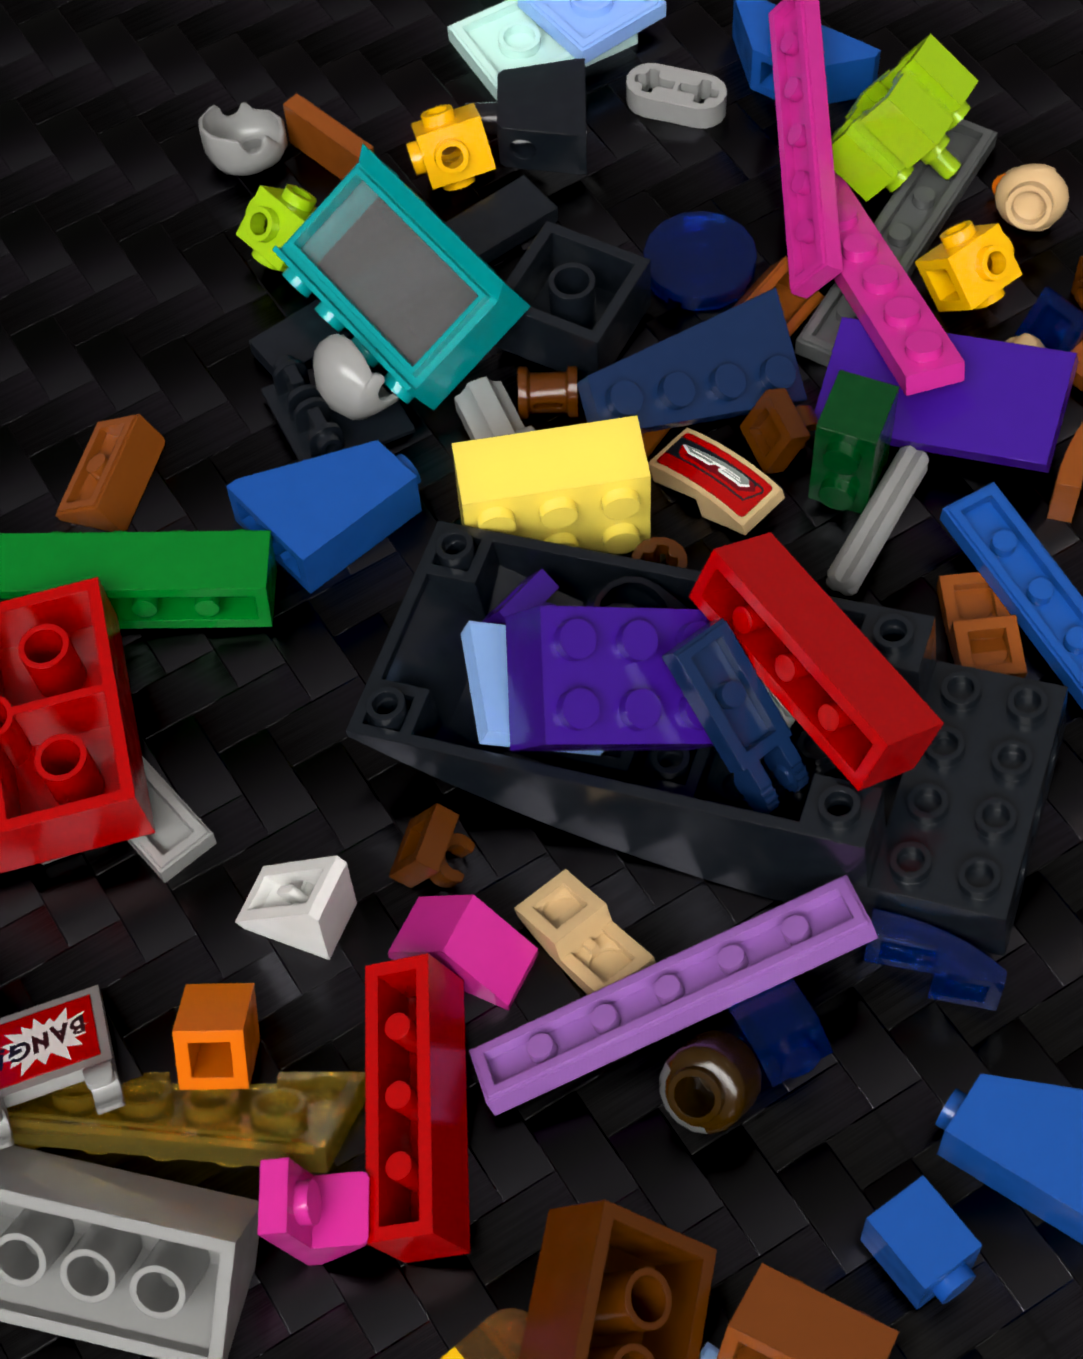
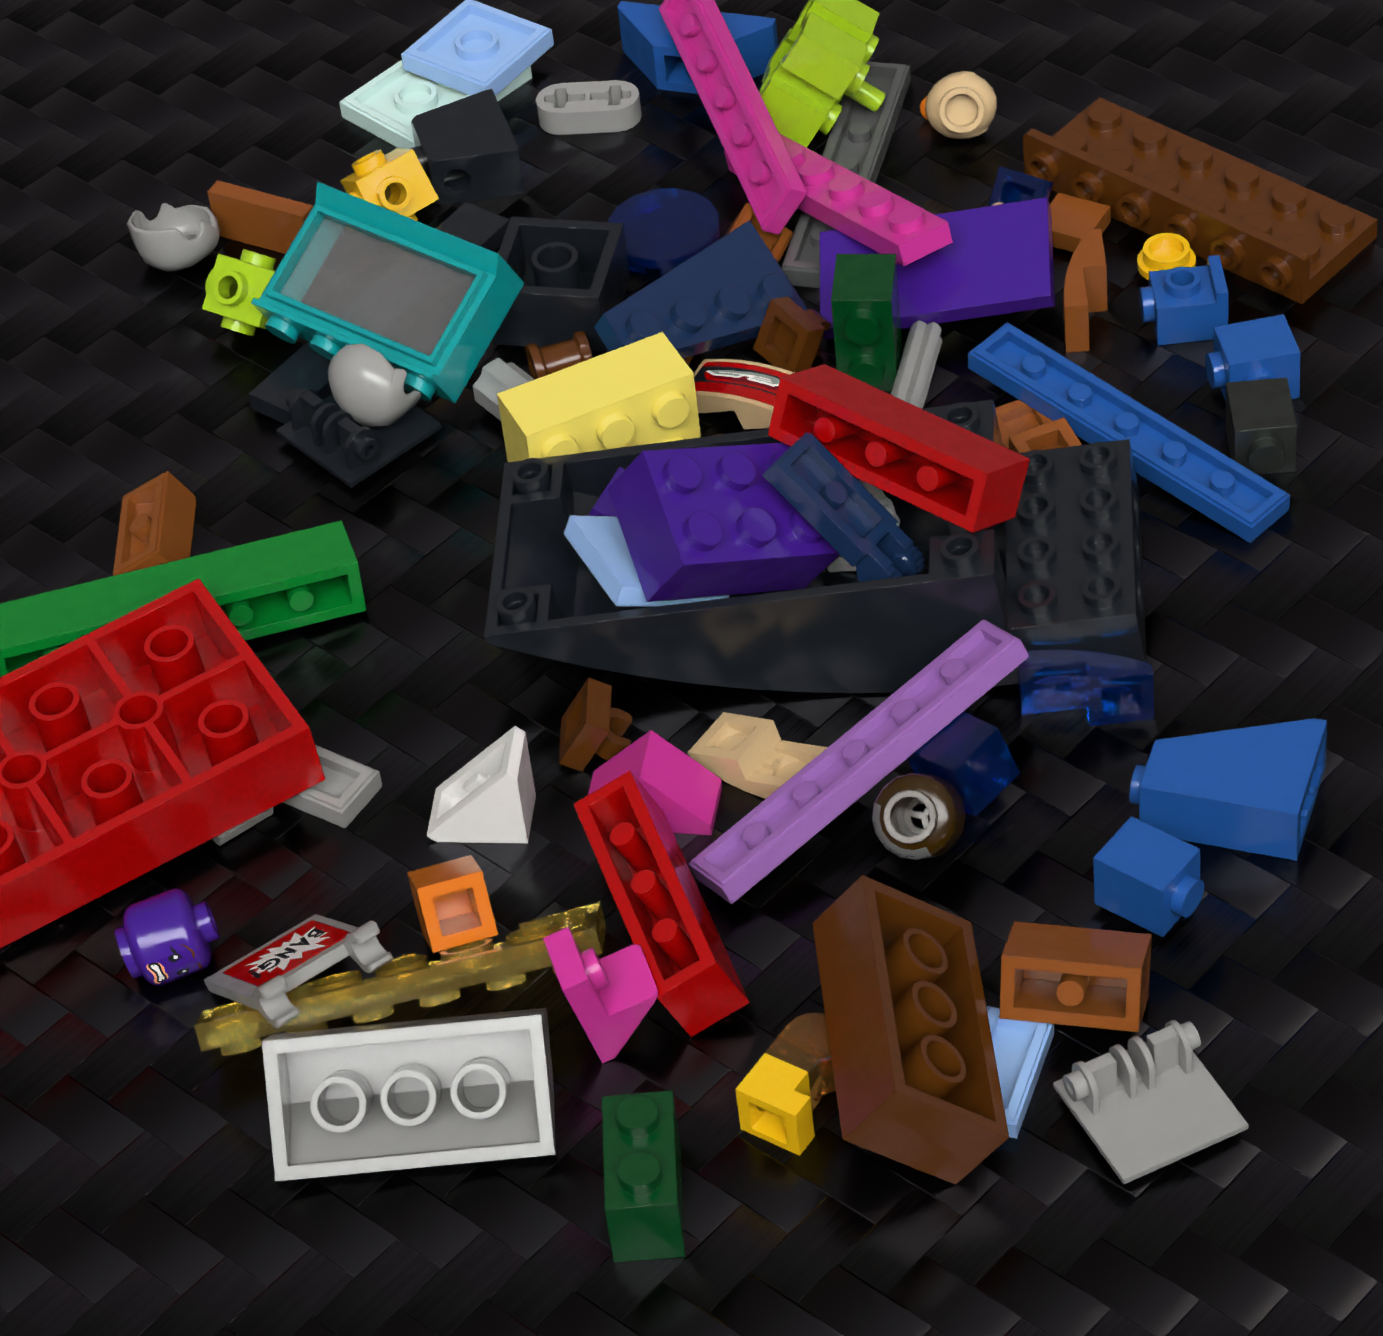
camera: 15 degrees left, 15 degrees down
blue slope [226,440,422,594] -> none
yellow brick [915,220,1022,312] -> none

